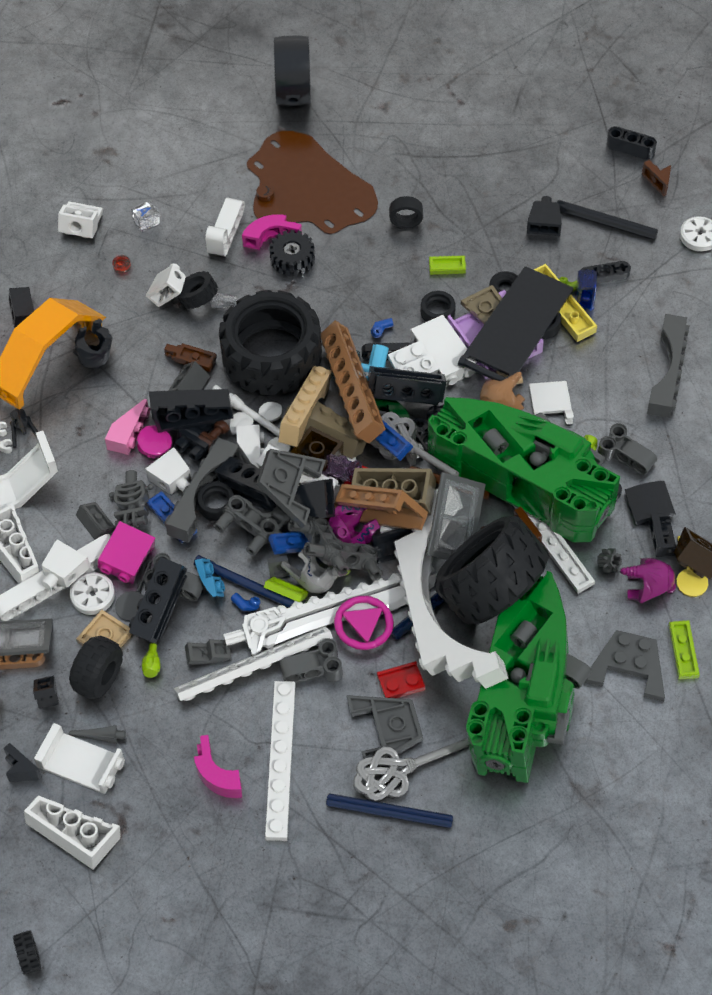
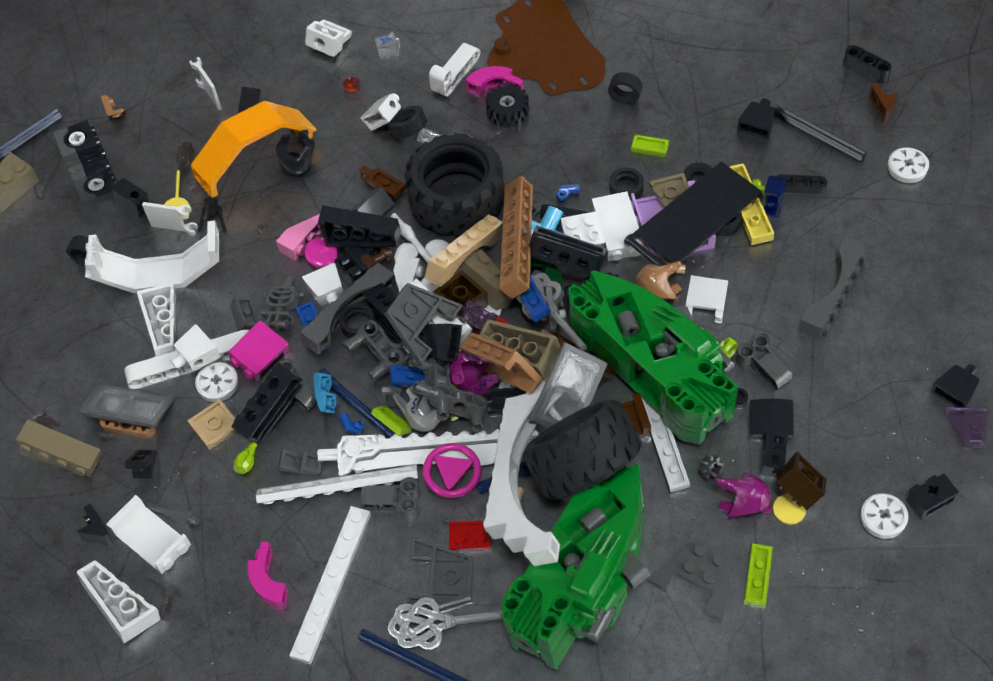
camera: 20 degrees right, 0 degrees up
black tyre [69,636,123,699] -> none

